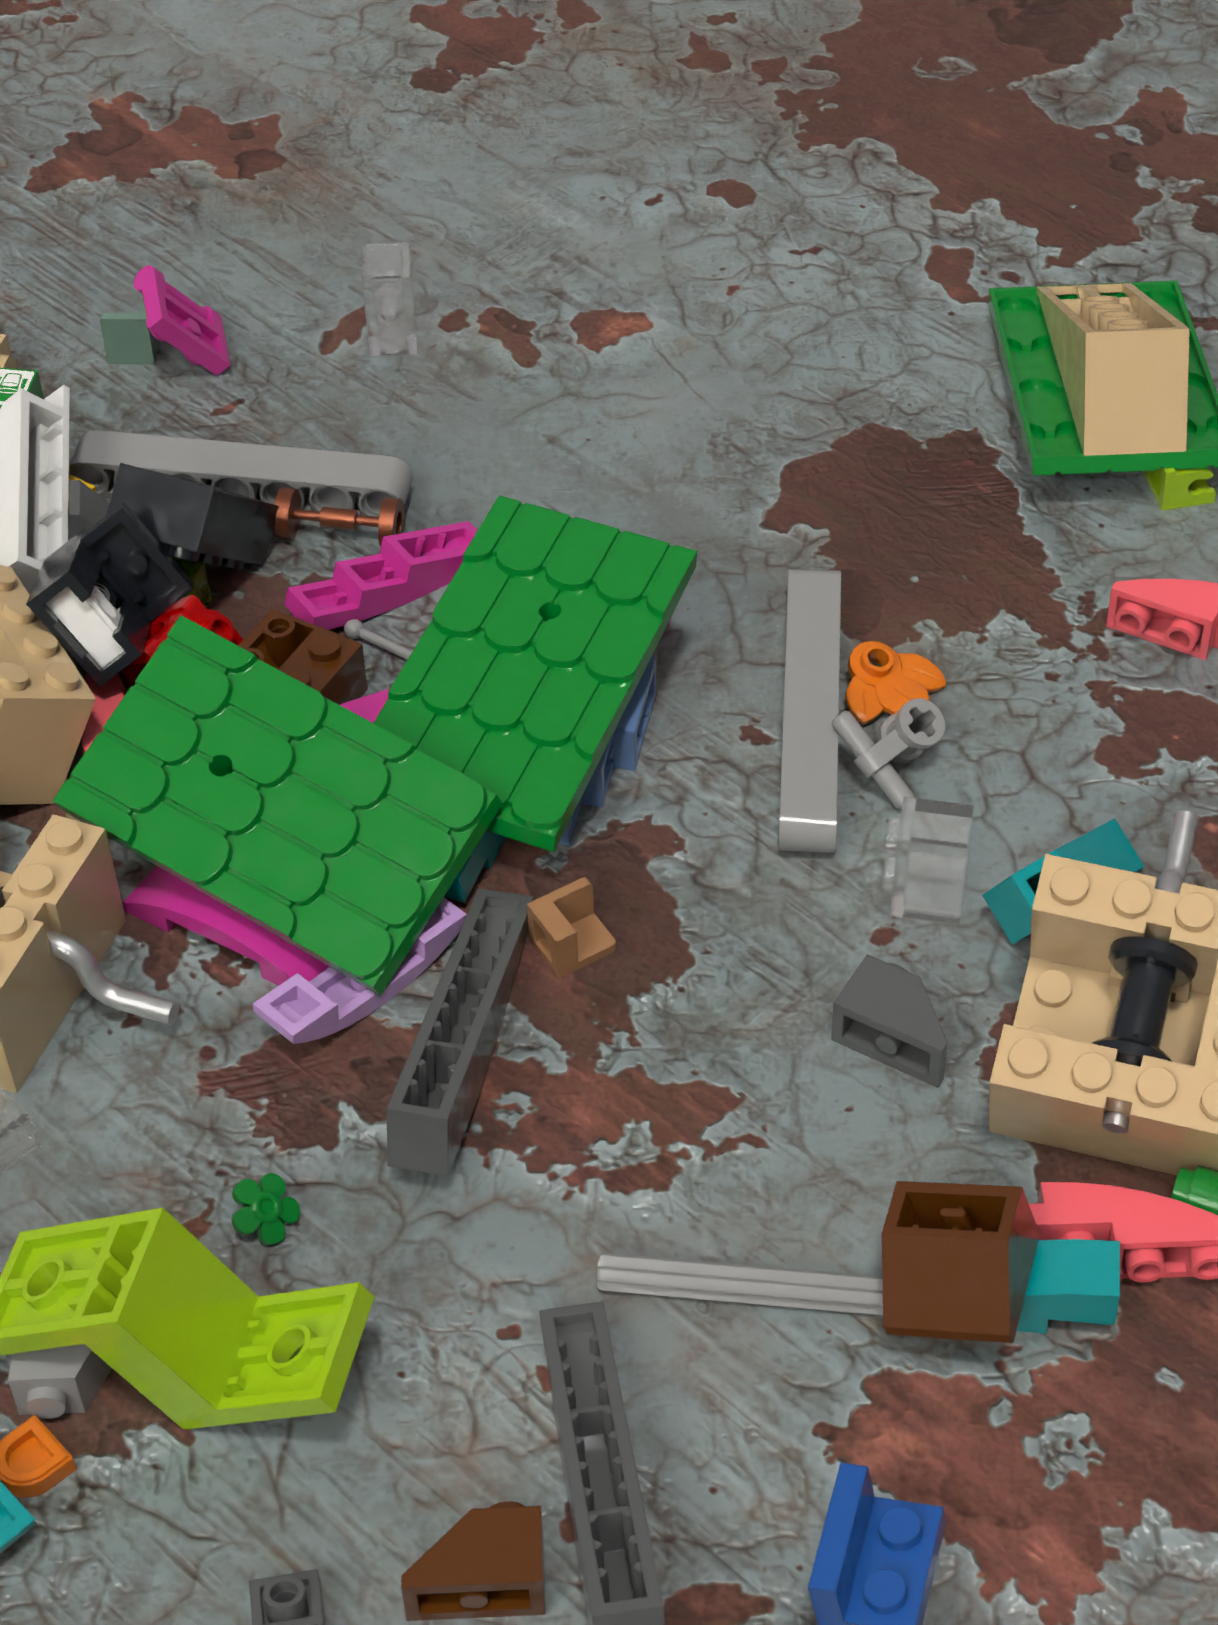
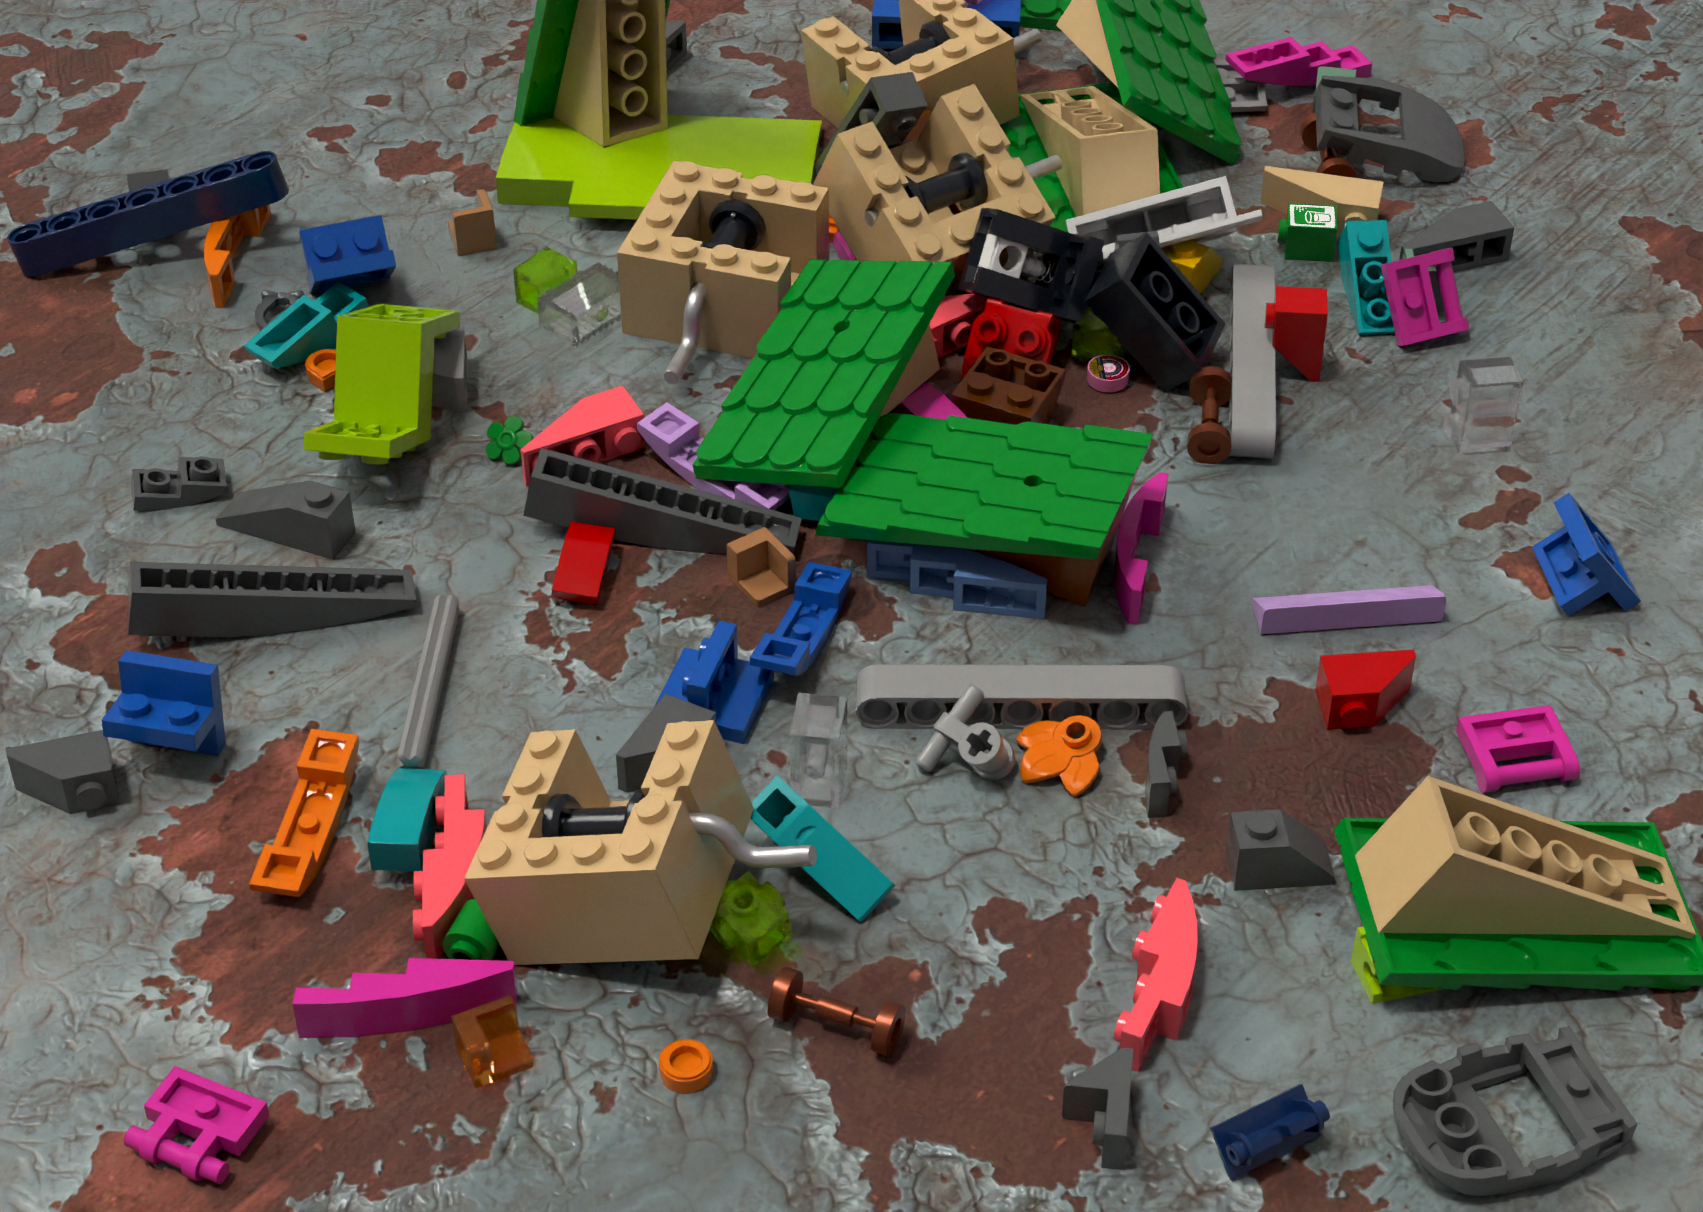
camera: 85 degrees right, 5 degrees down
dark pink slope [284,521,478,630] -> none
reddish brown slope [401,1501,545,1621] -> none
reddish brown slope [882,1181,1040,1343] -> none
none -> dark grey slope [215,480,356,560]
none -> orange slope [249,729,360,897]
none -> coral slope [521,385,646,487]
none -> red slope [552,521,616,605]
none -> blue bracket [654,621,774,744]
none -> blue slope [750,562,852,675]
none -> tile [1087,355,1130,393]
none -> dark grey slope [1145,711,1187,818]
none -> dark grey slope [1225,809,1335,891]
none -> lavender slope [1252,585,1446,634]
none -> red slope [1264,286,1328,382]
none -> red slope [1315,649,1416,730]
none -> teal slope [1337,220,1395,335]
none -> dark grey slope [1399,201,1514,272]
none -> dark pink plate [1456,705,1580,793]
none -> blue bracket [1532,493,1641,616]

